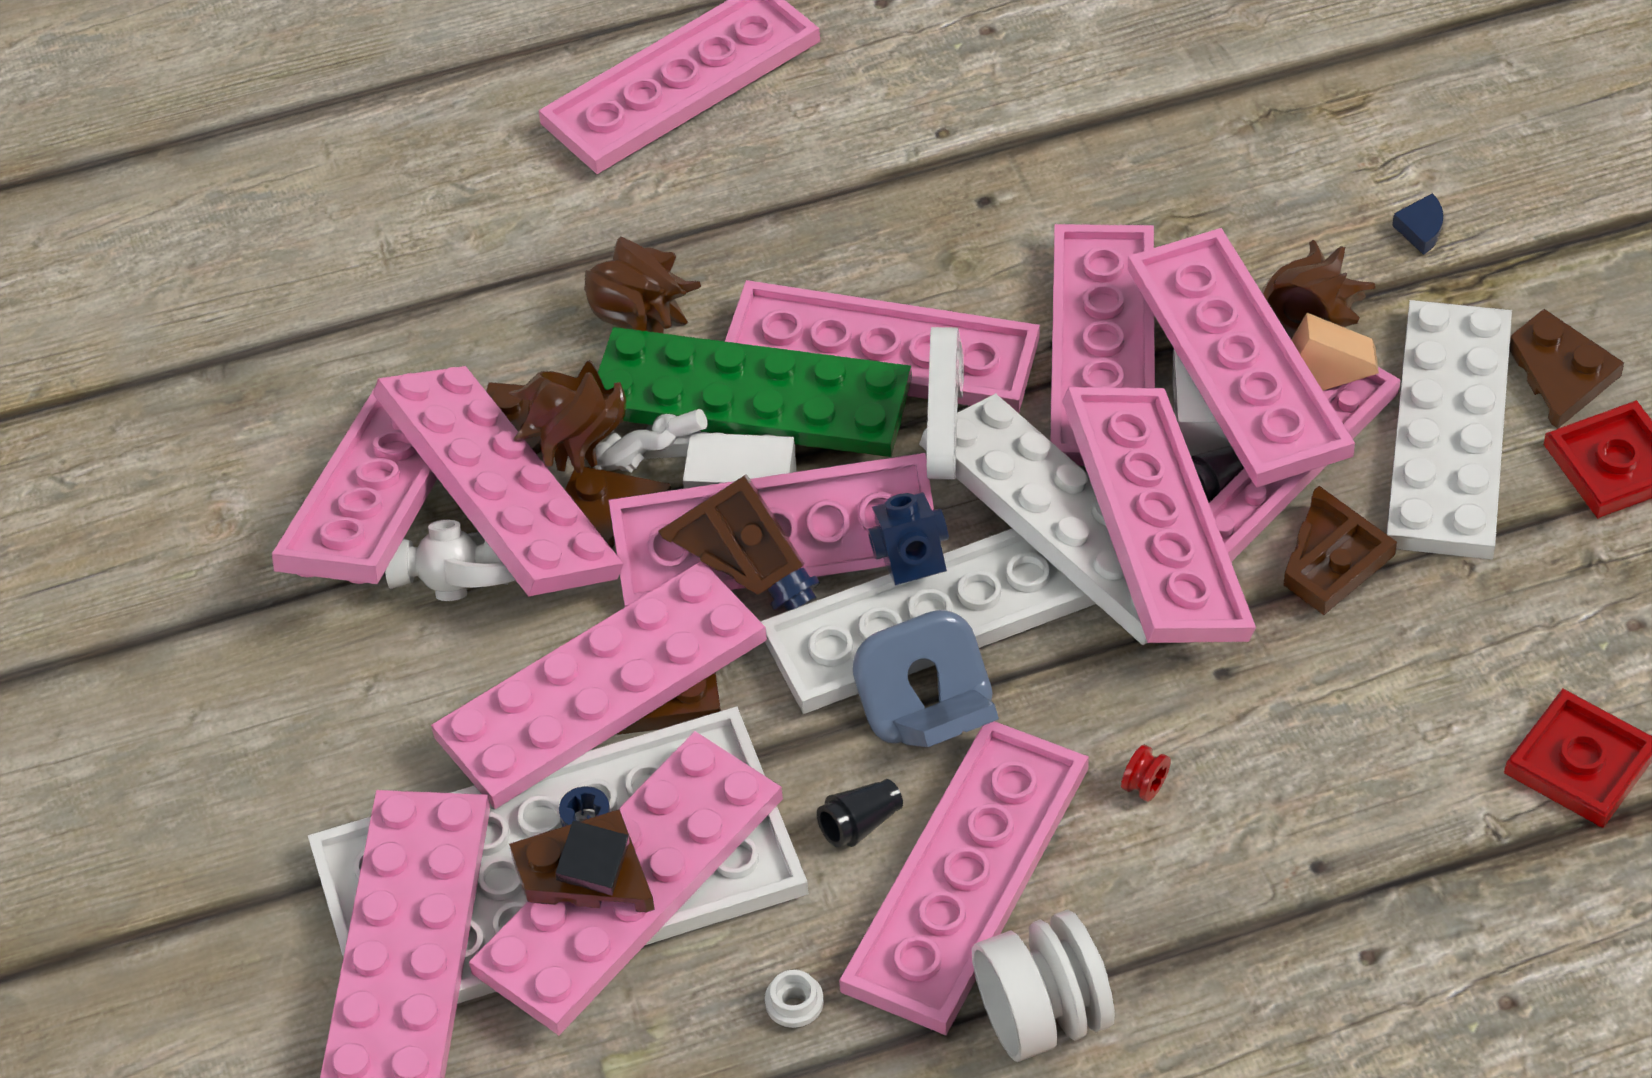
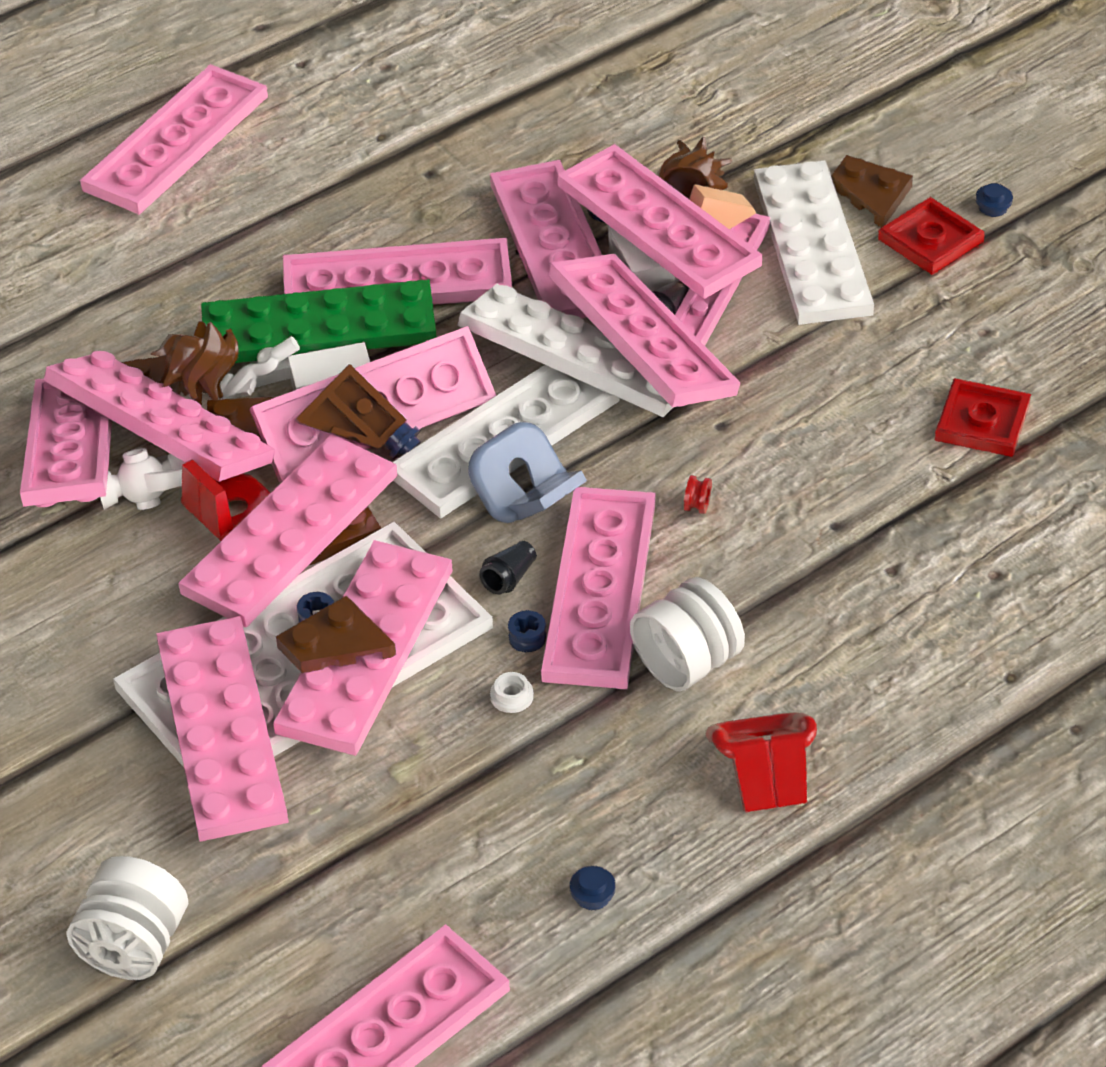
camera: 20 degrees left, 5 degrees down
black tile [555,820,630,896] -> none
reddish brown hair [584,236,701,333] -> none
dark blue brick [867,492,949,585] -> none
white beam [926,327,964,479] -> none
reddish brown wing [1283,486,1397,615] -> none
dark blue tile [1392,193,1444,255] -> none
none -> red piece [181,459,271,541]
none -> dark blue bush [508,610,546,653]

